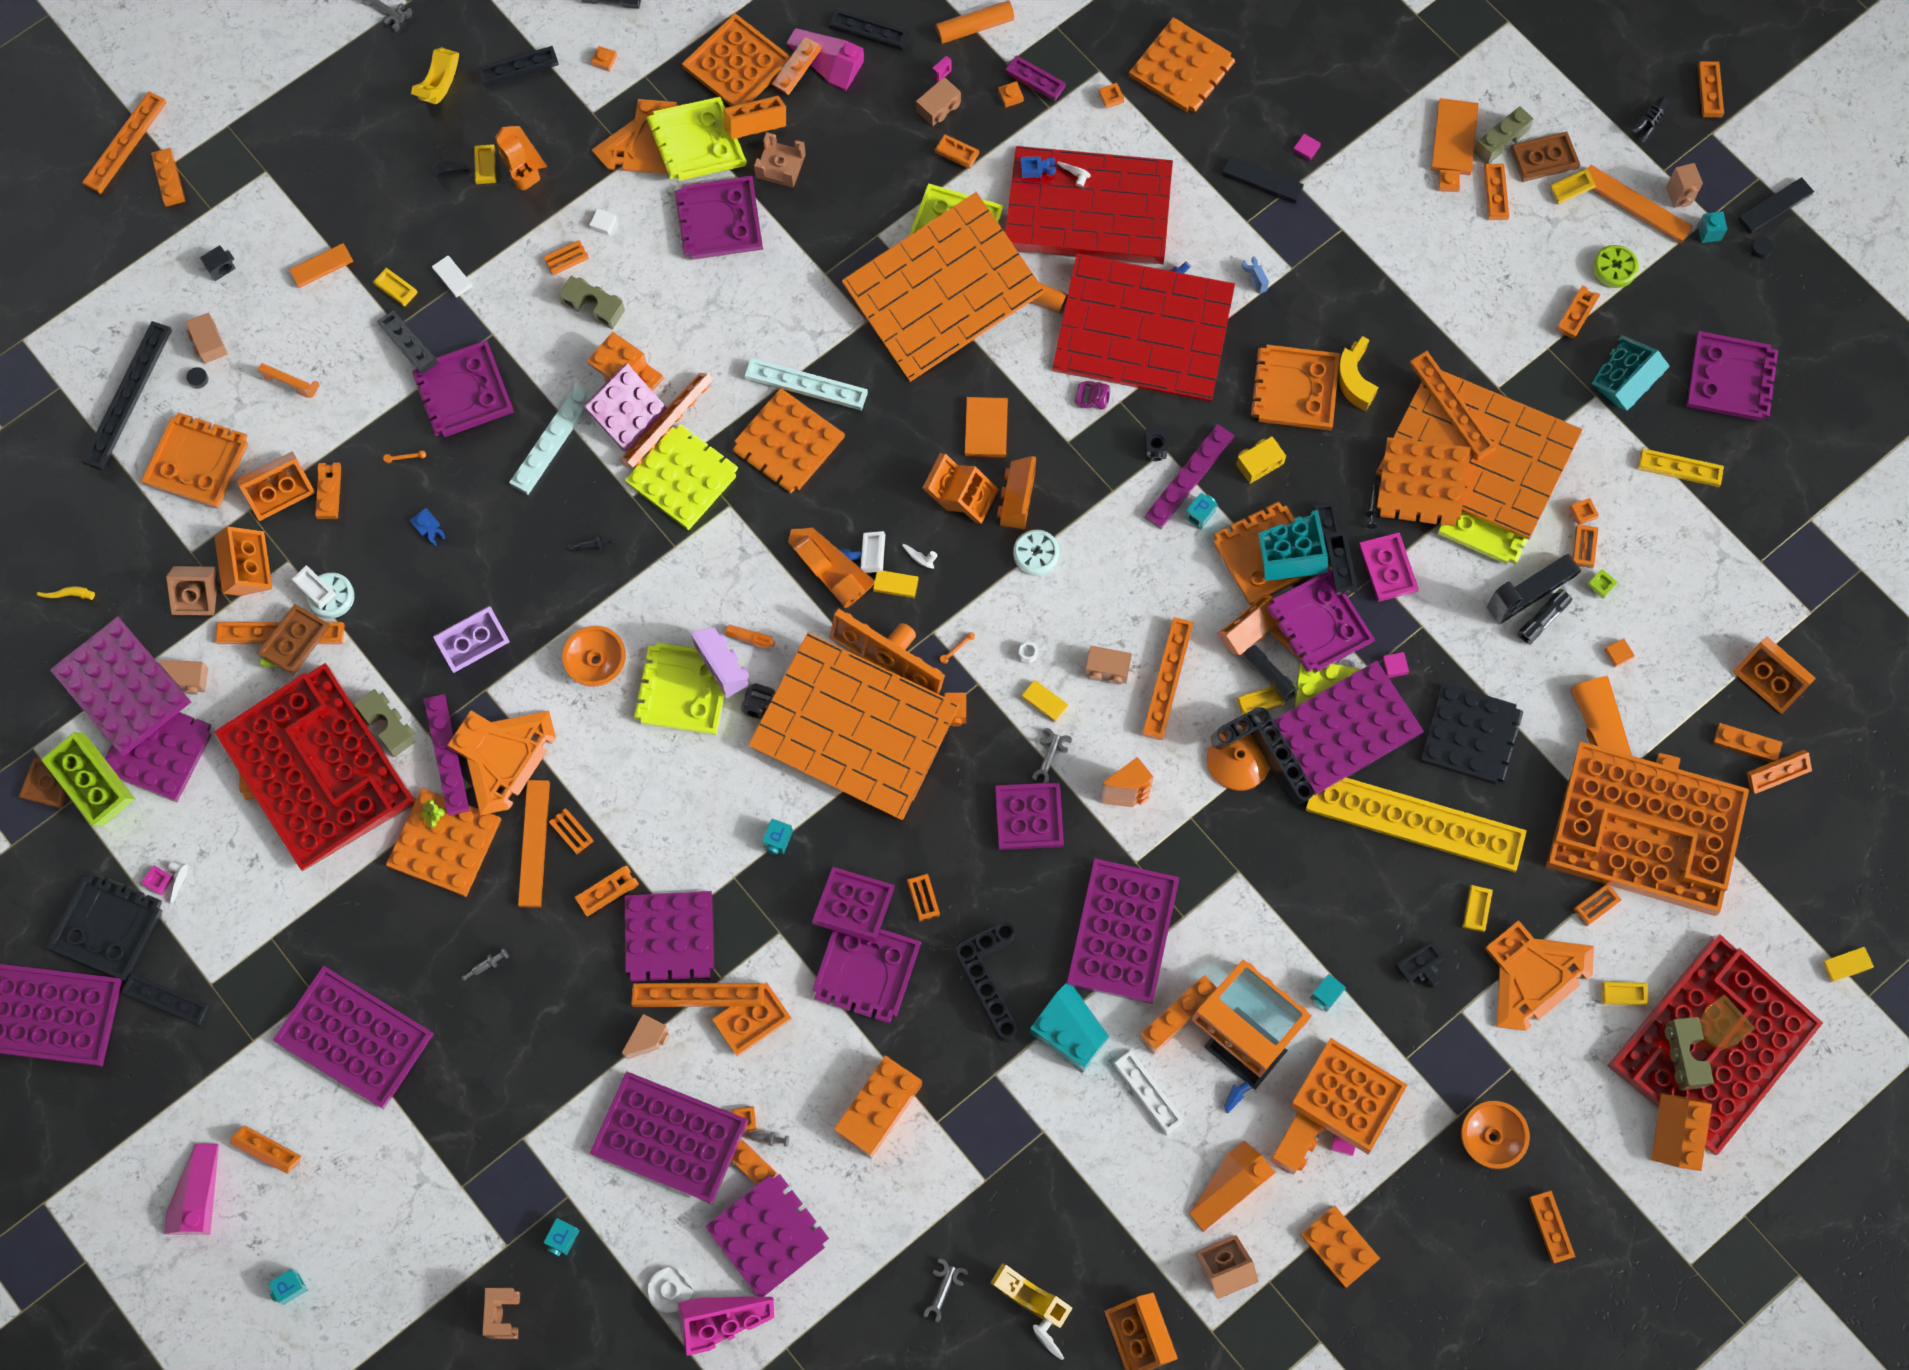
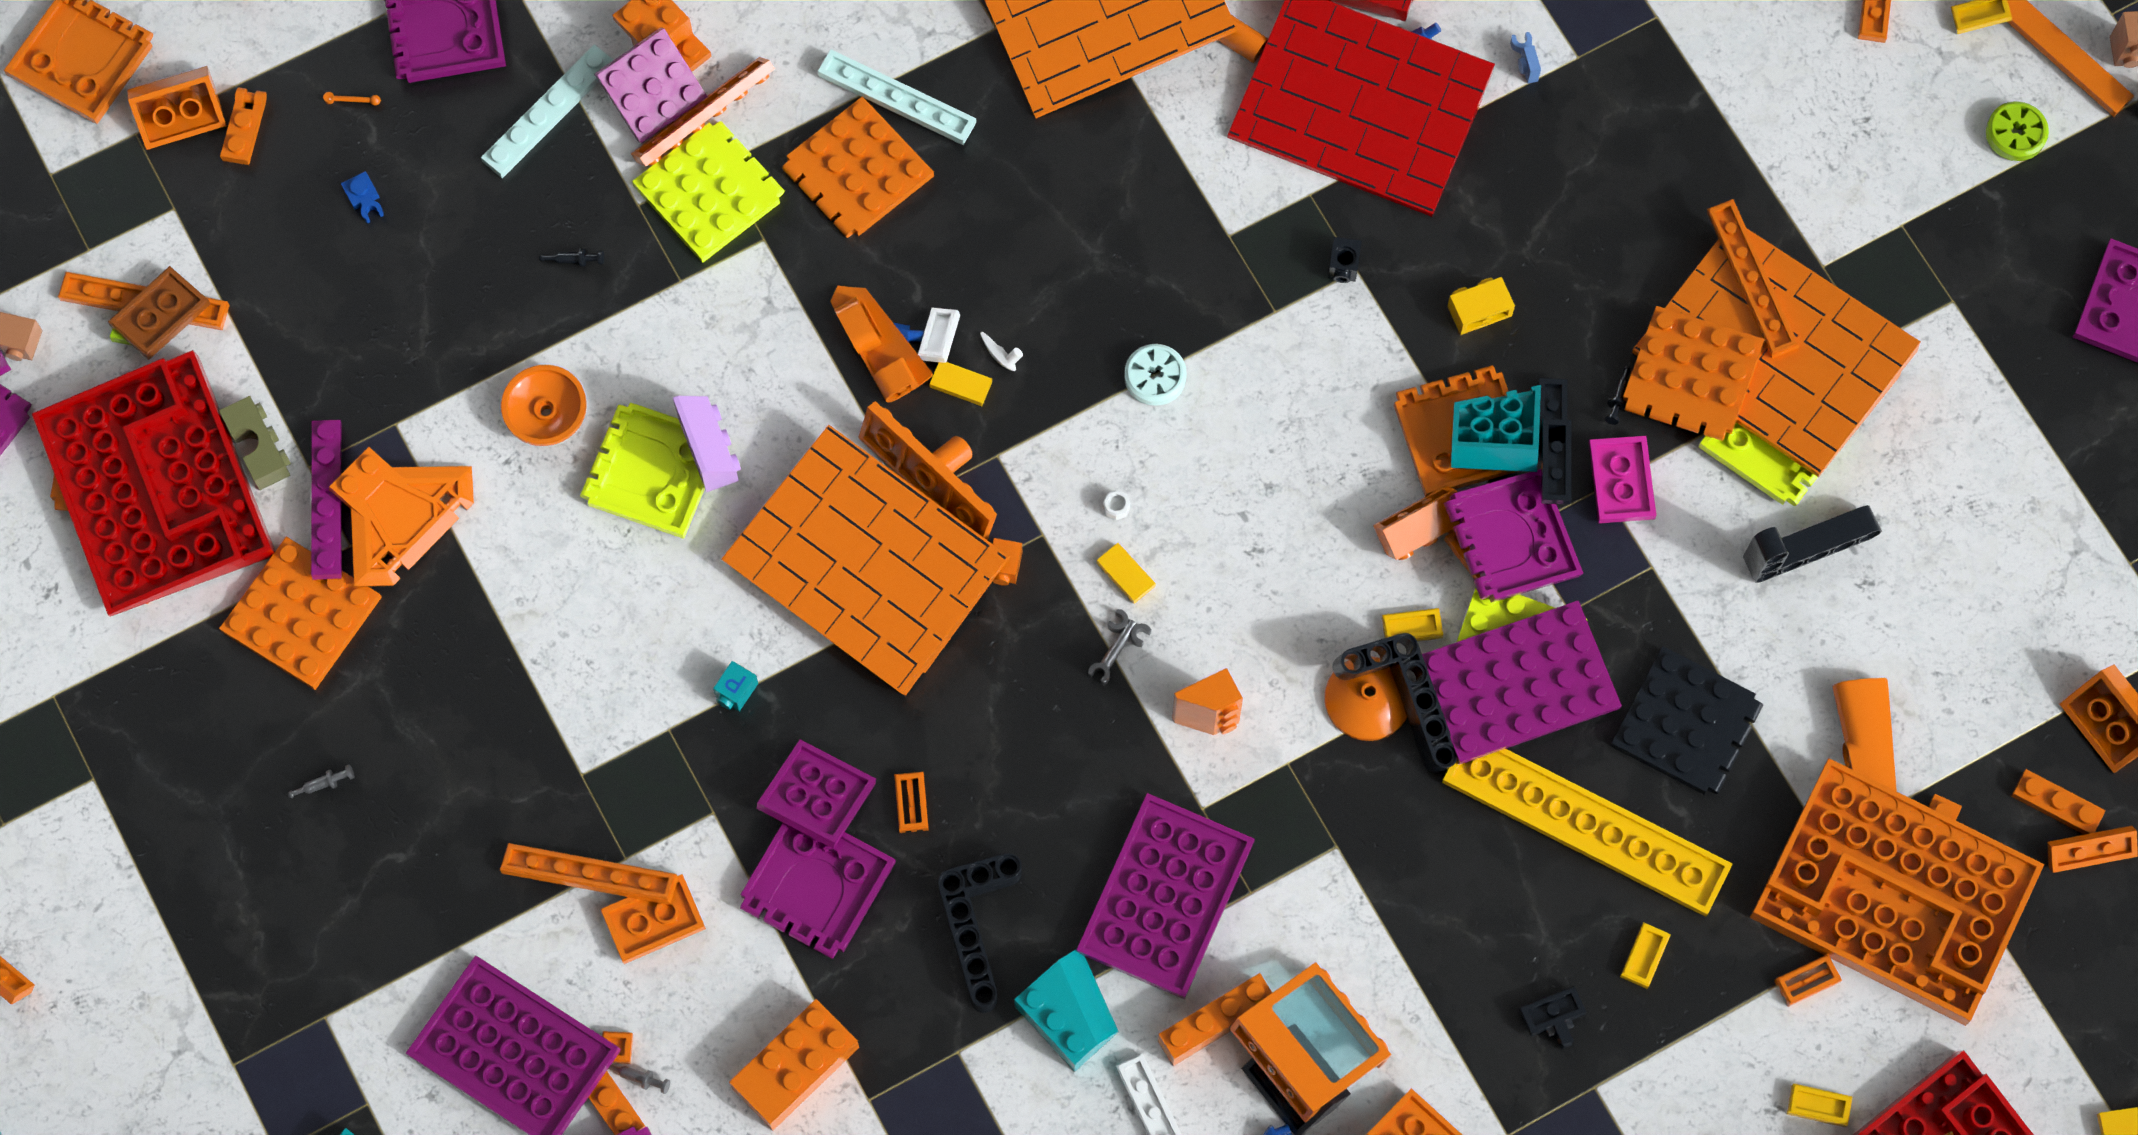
camera: 10 degrees right, 0 degrees up
nougat slope [166,566,217,615] -> none
orange slope [214,526,272,596] -> none
magenta plate [273,966,434,1110] -> none
white tile [291,565,336,609] -> none
light aqua wheel [307,573,355,618] -> none
lime plant [421,800,445,828] -> none
lavender slope [433,605,510,673] -> none
orange tile [518,780,550,908] -> none
orange tile [549,808,593,854] -> none
orange plate [575,866,639,917] -> none
nougat slope [622,1014,669,1059] -> none
magenta hinge [625,891,714,982] -> none
orange piece [725,624,776,649] -> none
black piece [741,683,776,719] -> none
orange bracket [922,453,999,524] -> none
orange hinge [940,632,975,664] -> none
orange tile [965,397,1008,457] -> none
magenta plate [995,783,1064,850] -> none
orange slope [997,456,1036,530] -> none
magenta piece [1074,381,1110,410] -> none
nougat brick [1085,645,1132,685] -> none
orange plate [1142,617,1194,741] -> none
magenta plate [1145,424,1234,529] -> none
teal brick [1185,493,1218,530] -> none
black axle [1242,645,1298,701] -> none
orange hinge [1251,345,1340,431] -> none
teal brick [1310,974,1346,1012] -> none
yellow arch [1338,336,1378,412] -> none
dark pink tile [1382,652,1409,678] -> none
orange plate [1484,920,1594,1031] -> none
black axle [1517,588,1573,645] -> none
orange plate [1556,285,1601,340] -> none
orange plate [1570,498,1599,525] -> none
orange tile [1573,524,1598,569] -> none
lime plate [1587,569,1618,599] -> none
teal wedge [1591,335,1670,410] -> none
orange tile [1604,638,1635,667] -> none
yellow tile [1637,448,1724,487] -> none

